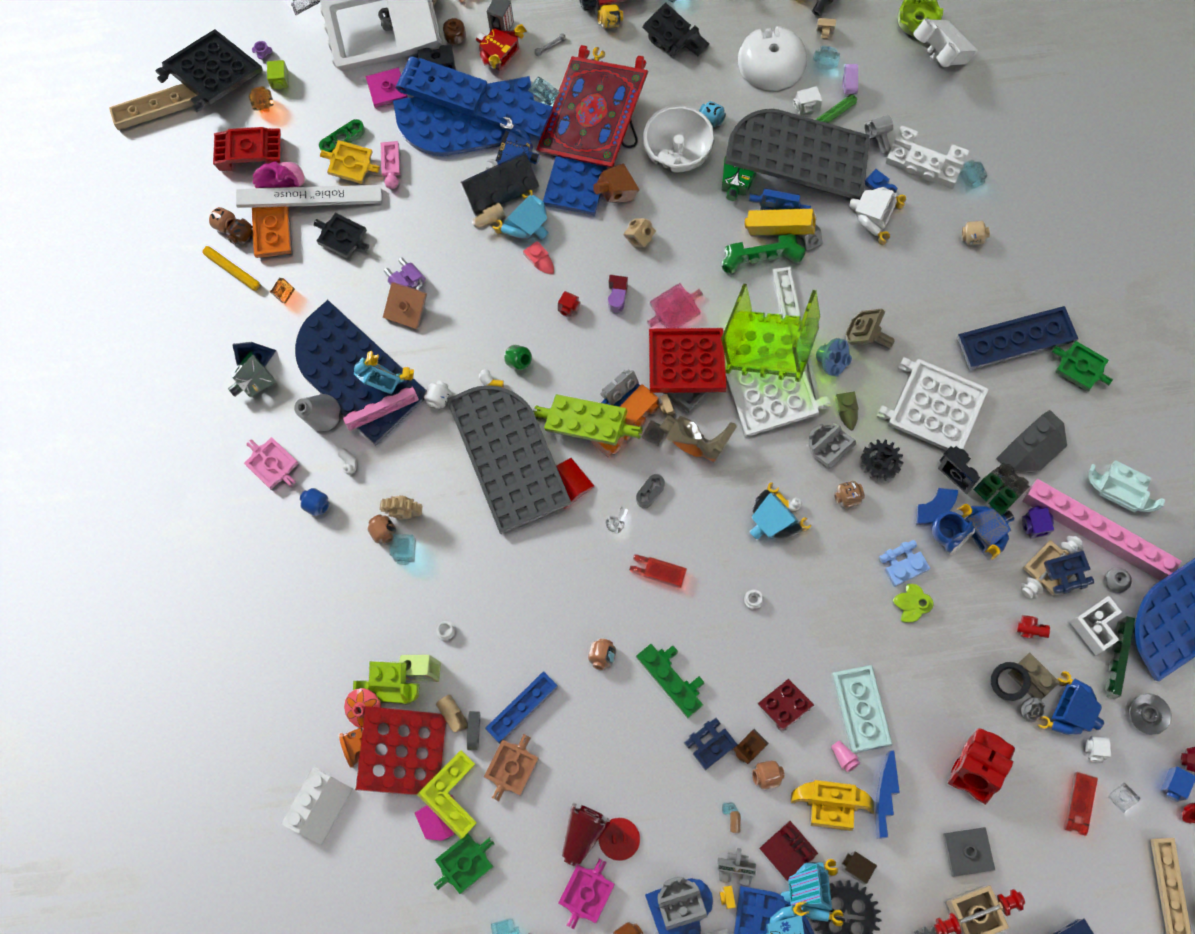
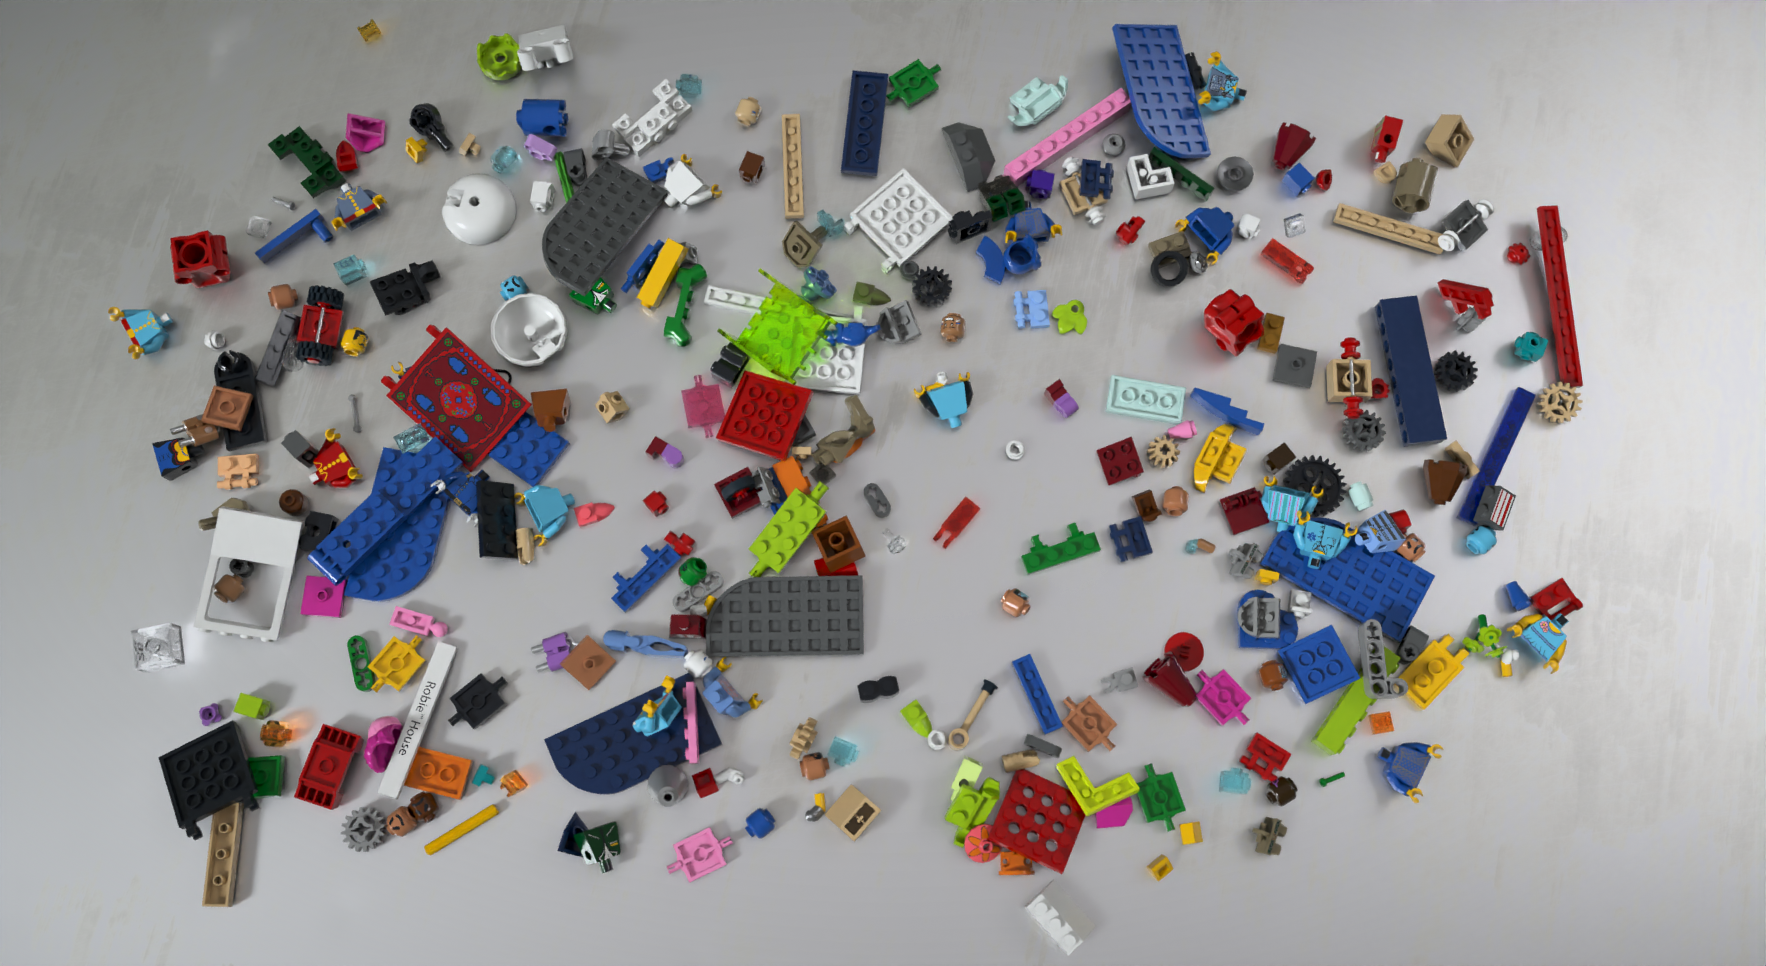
camera: 75 degrees left, 5 degrees up
none -> medium nougat head [214,574,245,604]
none -> green plate [248,755,285,798]
none -> light grey gear [341,807,387,852]
none -> teal tile [472,764,495,787]
none -> blue cylinder [516,99,568,137]
none -> dark grey piece [564,148,587,186]
none -> medium blue arm [603,630,688,658]
none -> blue hinge [611,544,682,613]
none -> red plate [664,530,696,556]
none -> dark red torso [669,614,707,639]
none -> light grey beam [673,571,724,612]
none -> red slope [692,768,719,798]
none -> medium blue torso [702,657,763,718]
none -> black brick [710,342,751,388]
none -> dark red plate [714,467,761,519]
none -> reddish brown brick [739,151,765,184]
none -> tan plate [782,114,804,219]
none -> arm [805,793,826,822]
none -> dark orange brick [812,515,866,573]
none -> clear light blue bracket [817,209,845,237]
none -> blue animal [818,323,881,347]
none -> tan slope [825,784,881,842]
none -> black brick [857,676,899,703]
none -> lime plate [900,699,932,738]
none -> dark grey plate [901,261,919,279]
none -> tan piece [948,679,998,751]
none -> leg [1044,379,1079,418]
none -> light grey plate [1101,667,1138,693]
none -> tan gear [1147,435,1180,468]
none -> yellow slope [1147,854,1173,881]
none -> yellow slope [1179,822,1203,845]
none -> pearl gold plate [1257,313,1285,354]

